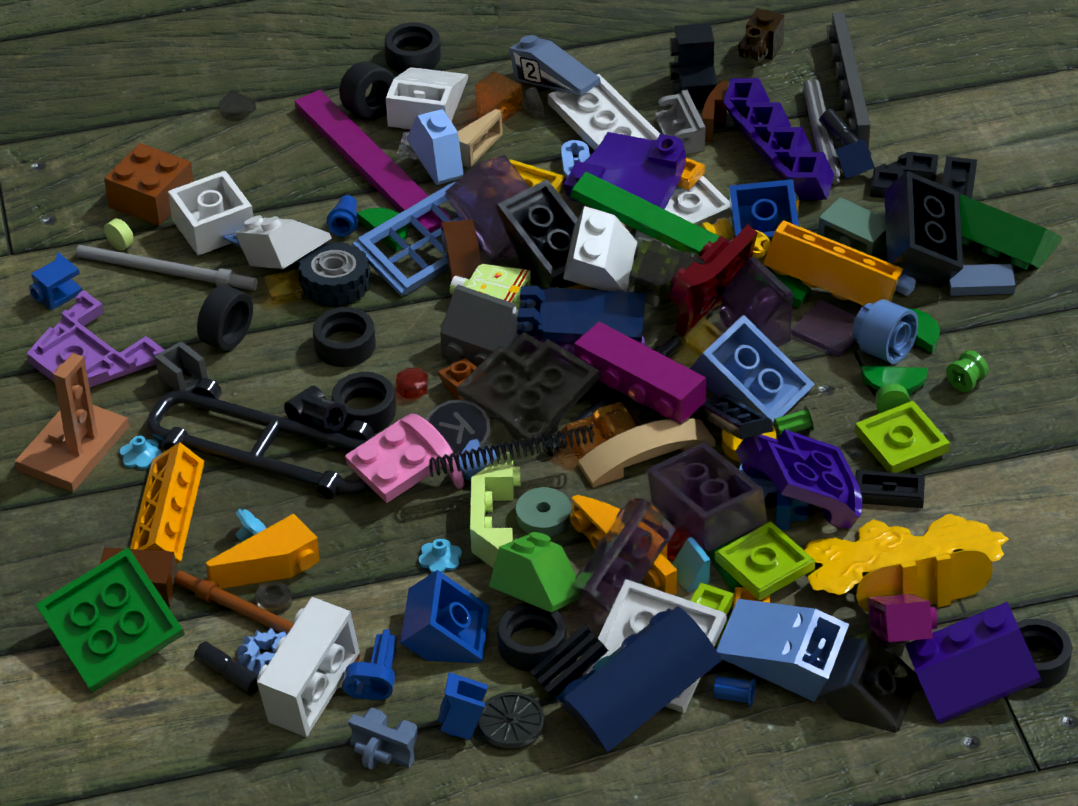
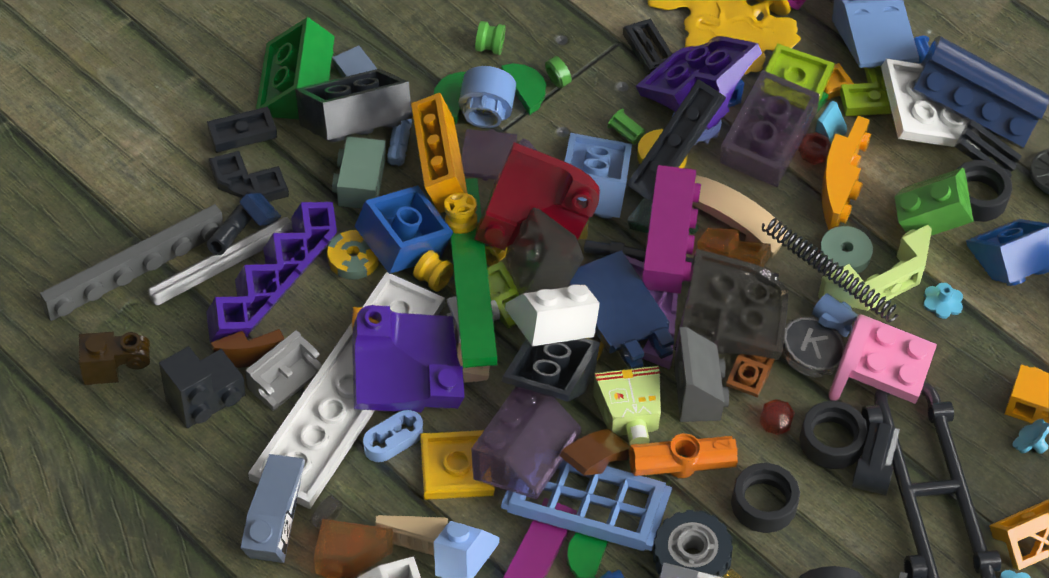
camera: 125 degrees left, 10 degrees up
slope [571,498,676,613] -> none
lime plate [855,401,950,473] -> none
none -> orange piece [629,433,738,478]

